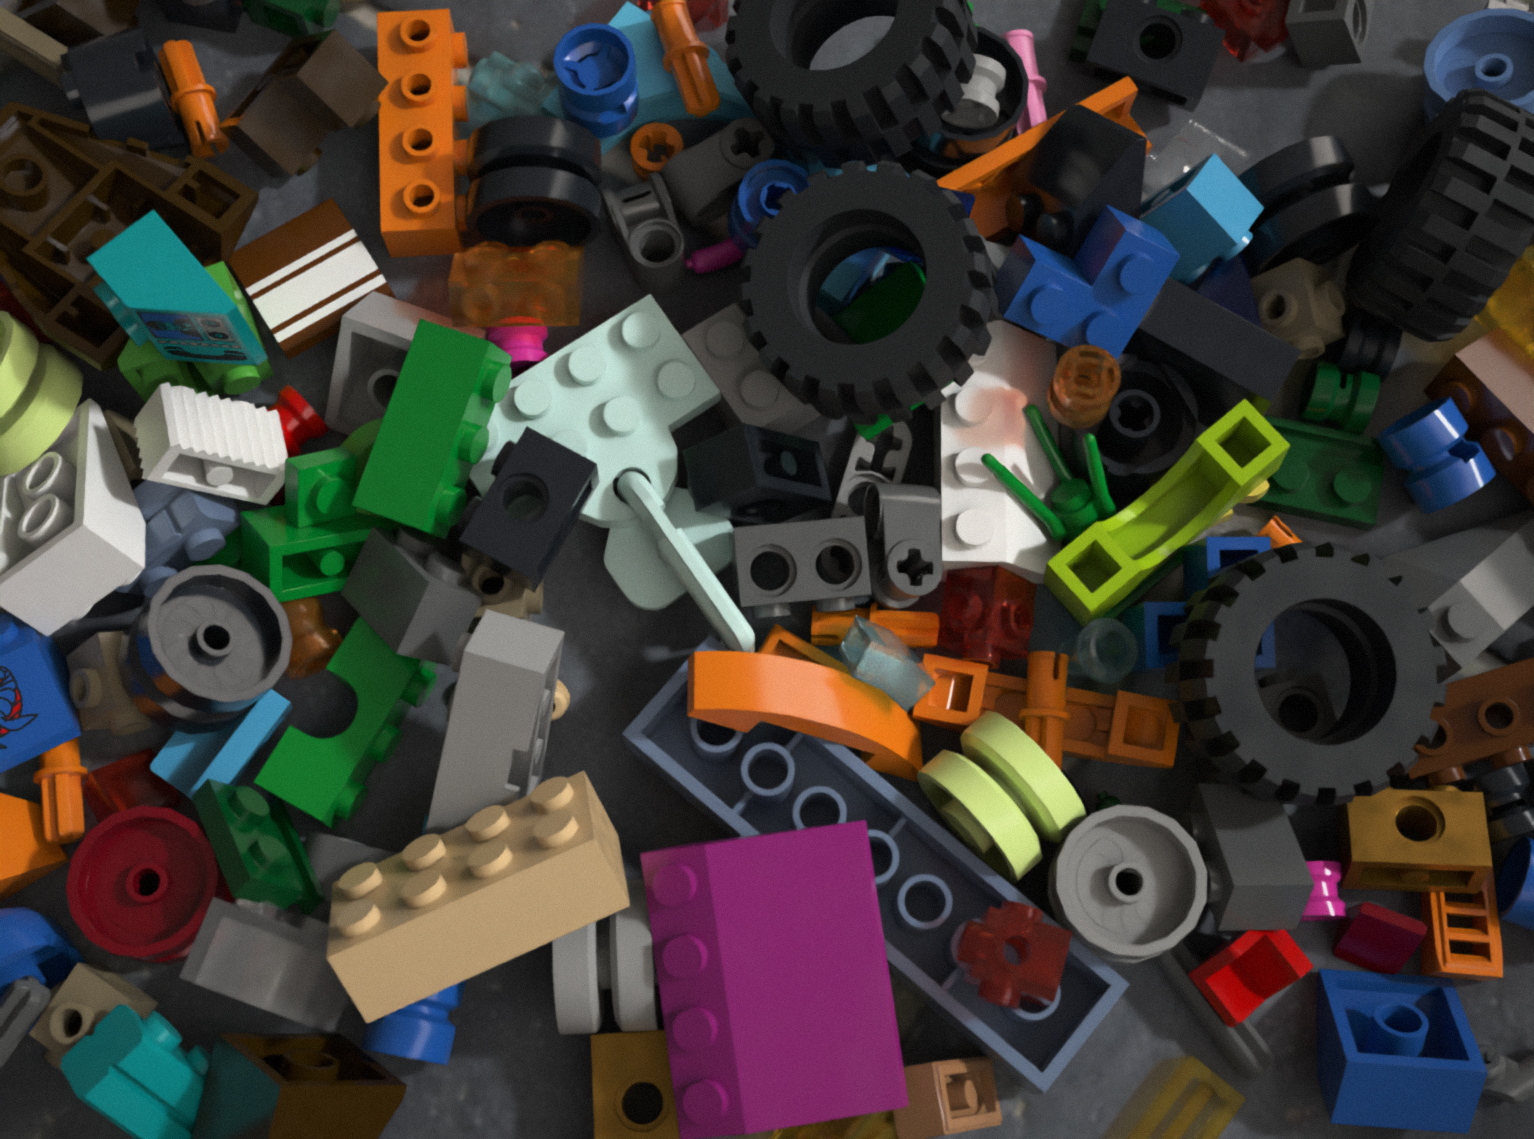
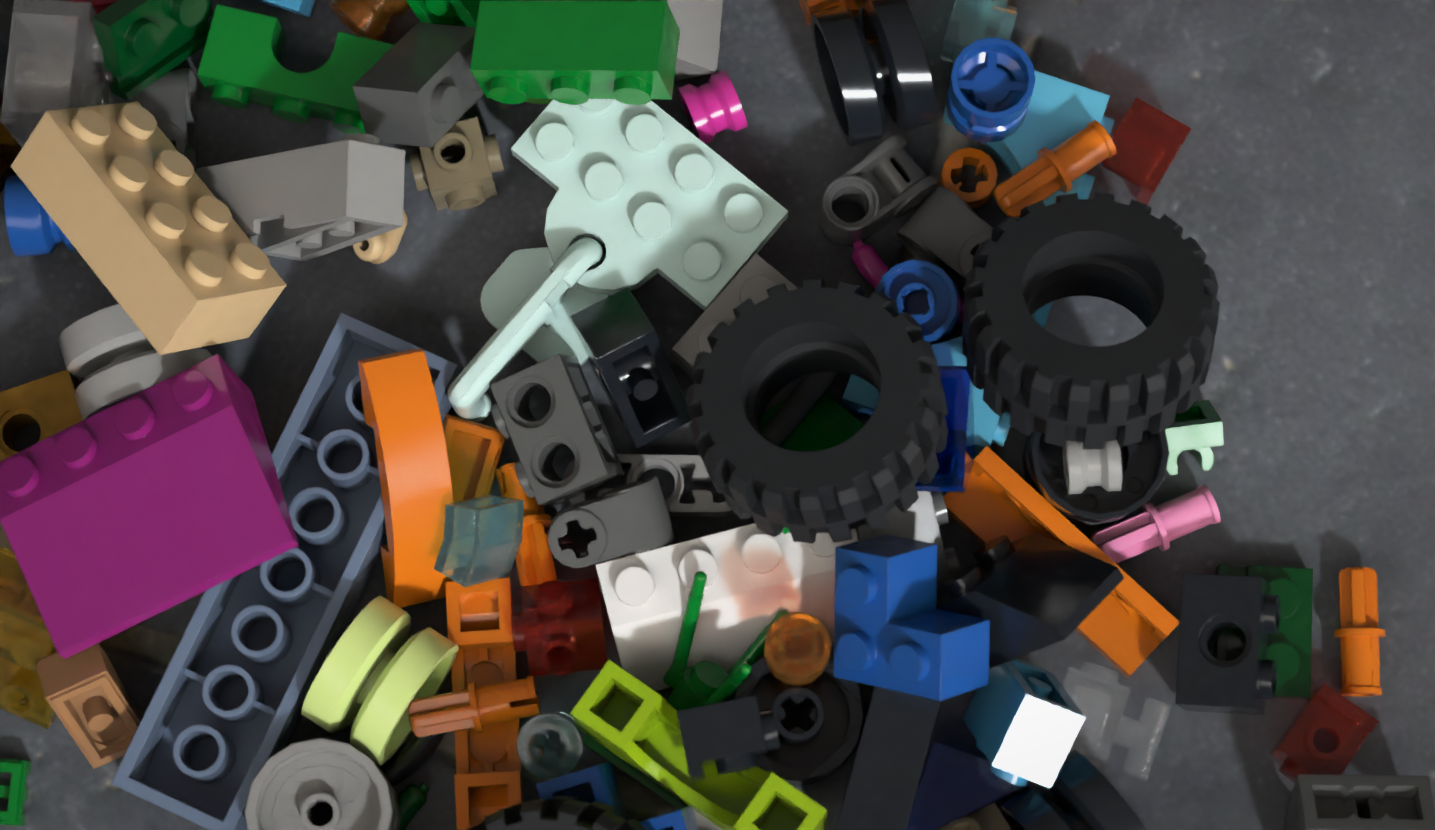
camera: 80 degrees right, 5 degrees up
clear orange plate [448,241,586,327] -> none
black brick [457,427,600,593] -> none
clear red brick [956,900,1073,1010] -> none
none -> black brick [677,695,781,782]

